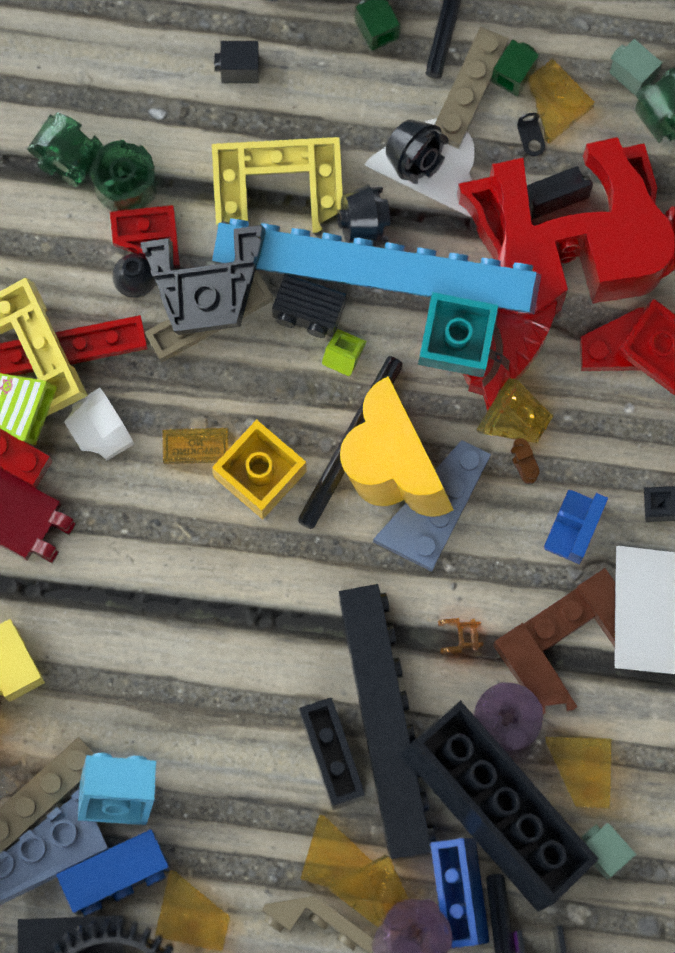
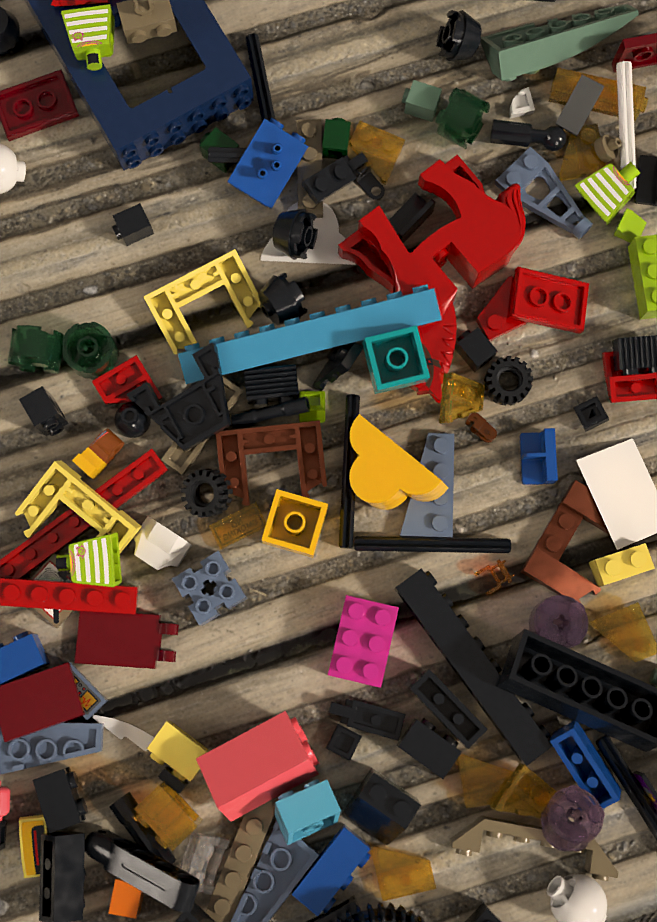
camera: 25 degrees left, 5 degrees up
none -> black brick [19,386,69,436]
none -> leg [72,429,124,480]
none -> sand blue brick [172,551,248,626]
none -> black tyre [181,469,233,518]
none -> coral brick [196,711,319,821]
none -> blue piece [208,118,309,209]
none -> copper wedge [216,420,327,506]
none -> black piece [231,396,310,428]
none -> black hinge [302,152,368,205]
none -> black wing [312,342,363,391]
none -> black tile [326,724,362,761]
none -> dark pink brick [328,595,399,688]
none -> black hinge [328,699,406,741]
none -> black slope [342,767,421,845]
none -> black axle [354,536,511,553]
none -> black piece [397,718,462,779]
none -> black brick [455,327,497,373]
none -> black tyre [484,356,533,406]
none -> light yellow brick [589,543,655,587]

